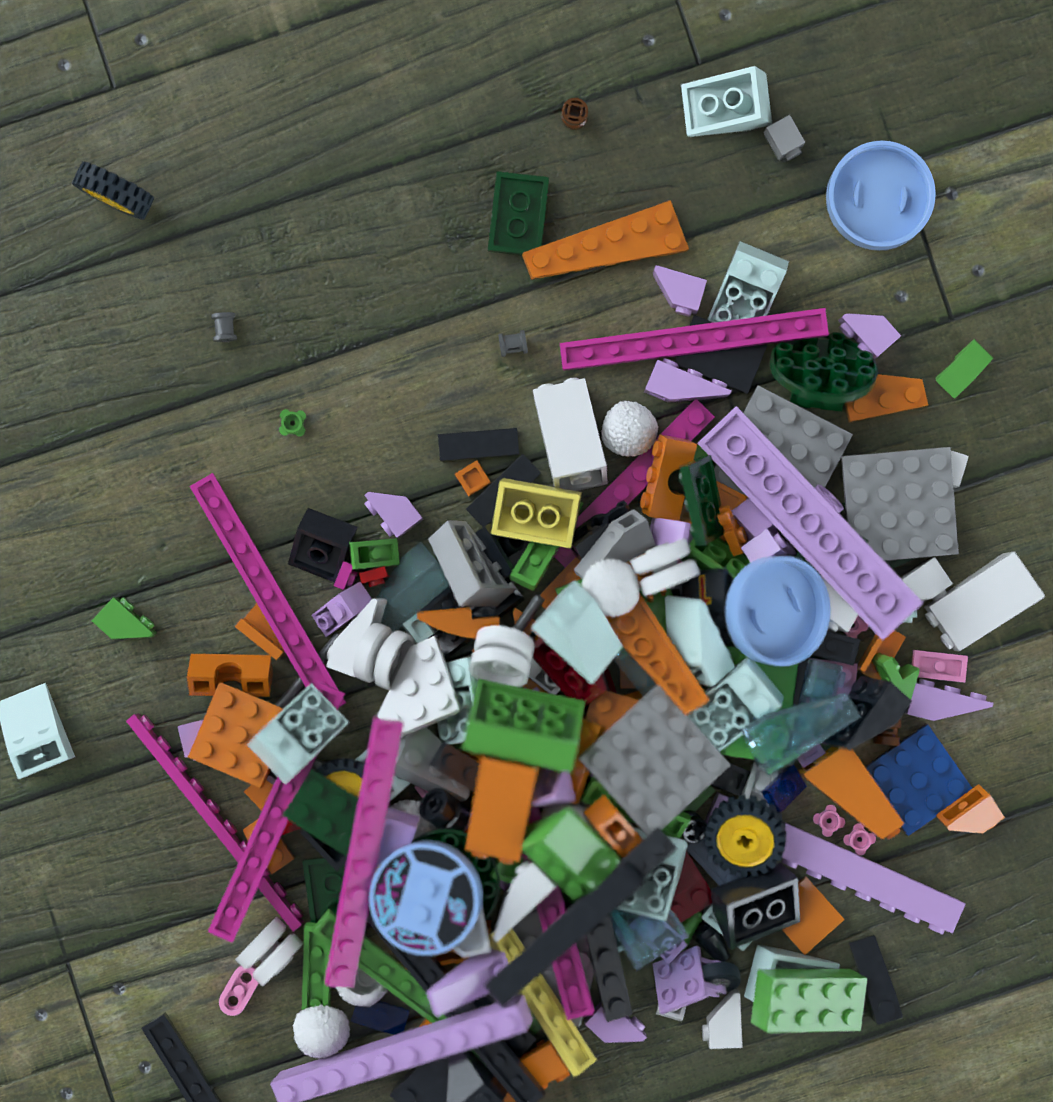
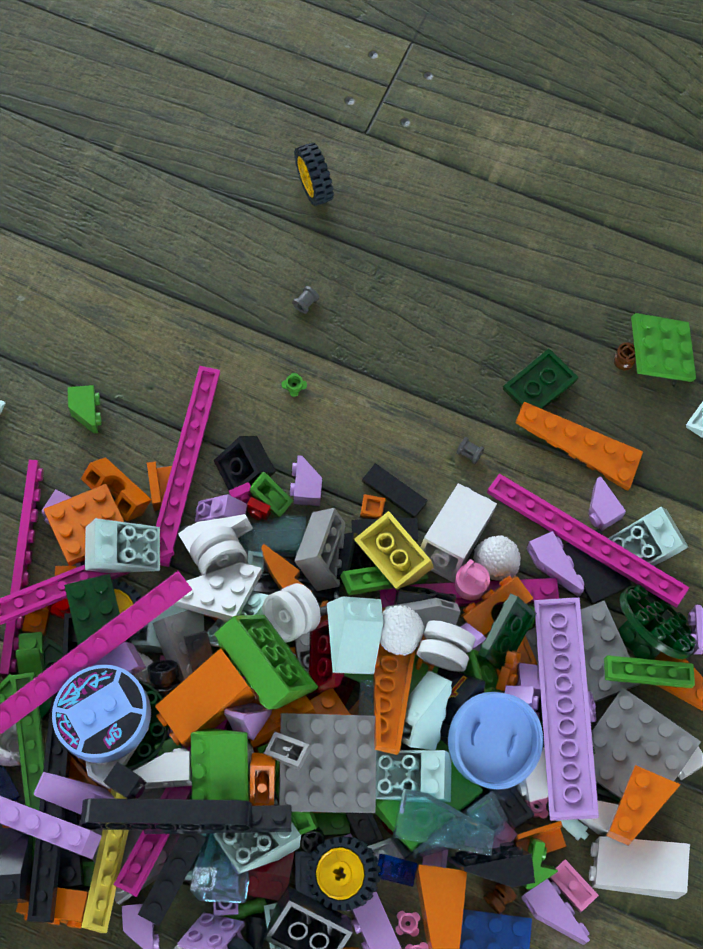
camera: 40 degrees right, 20 degrees down
none -> bright green slope [16,632,44,677]
none -> black brick [103,761,147,799]
none -> light grey slope [264,732,312,770]
none -> bright pink piece [454,559,490,601]
none -> bright green plate [604,655,695,688]
none -> orange wedge [606,765,681,846]
none -> bright green plate [631,313,696,382]

